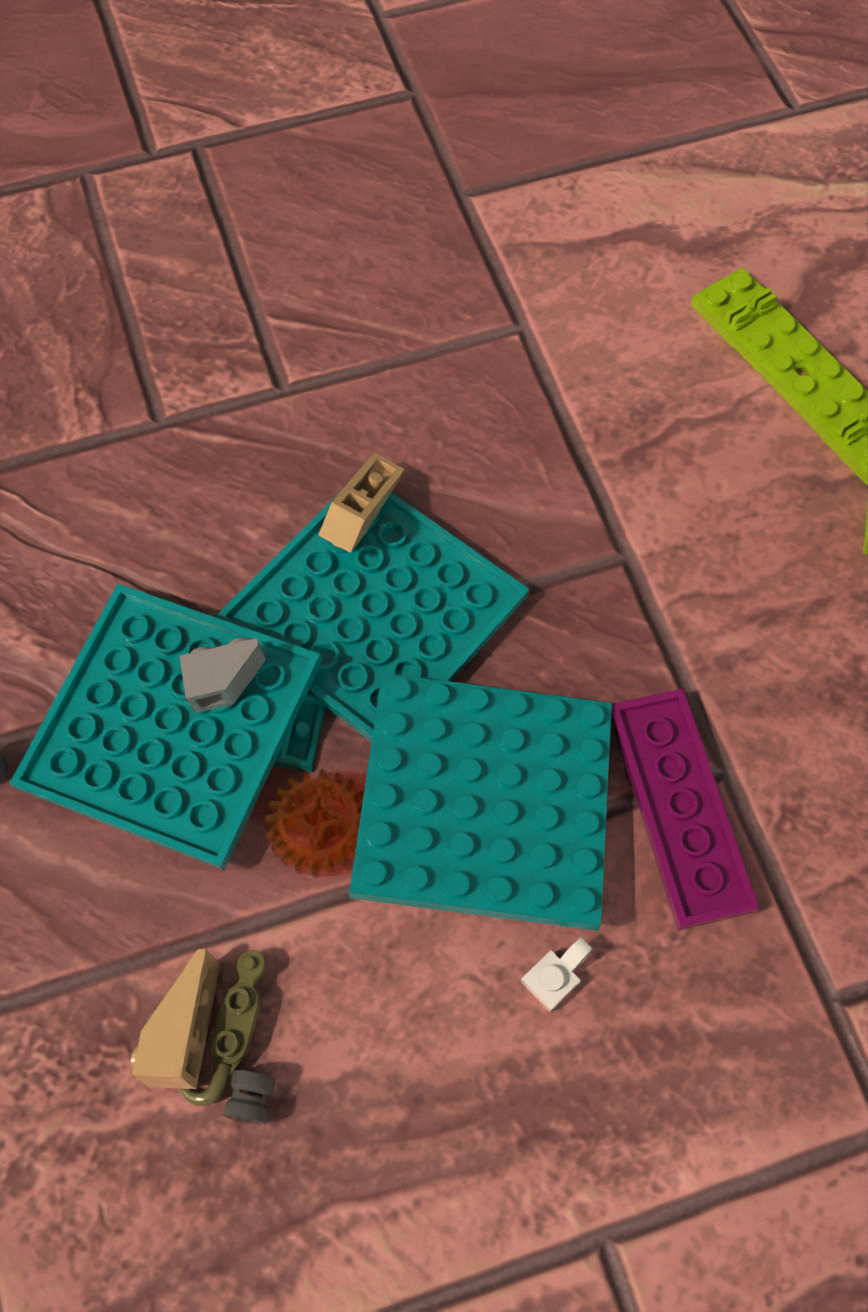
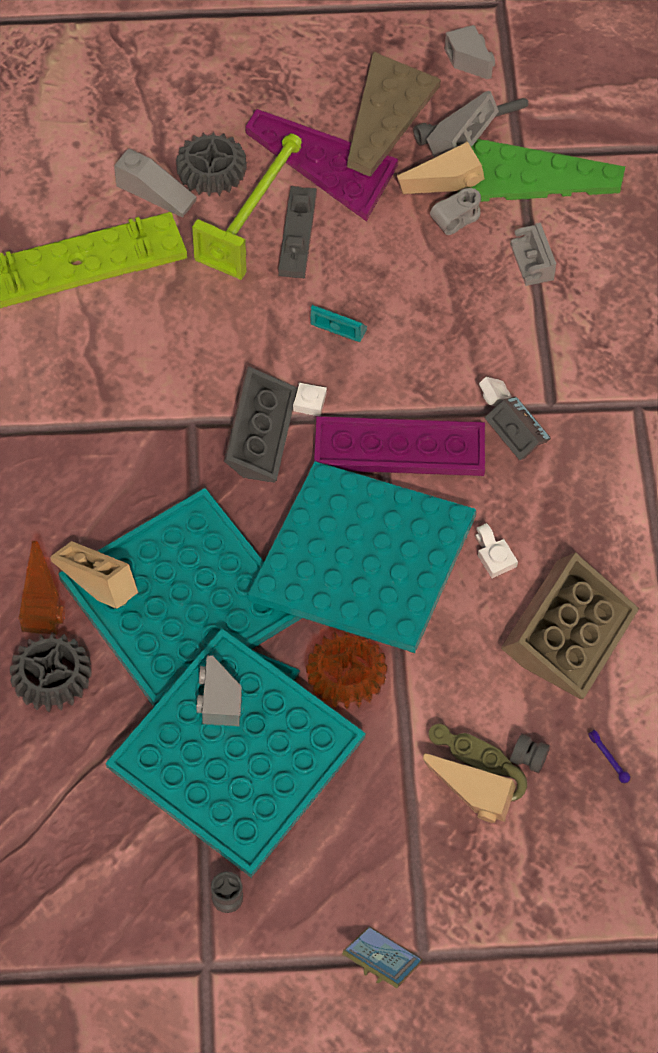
camera: 75 degrees left, 5 degrees down
none -> dark grey gear [9,632,92,712]
none -> clear orange slope [19,541,65,635]
none -> dark grey slope [224,366,298,483]
none -> white plate [293,383,327,416]
none -> teal slope [311,305,367,342]
none -> white plate [479,377,512,406]
none -> dark grey panel [484,396,551,460]
none -> dark tan slope [501,552,639,699]
none -> dark purple hinge [588,730,630,784]

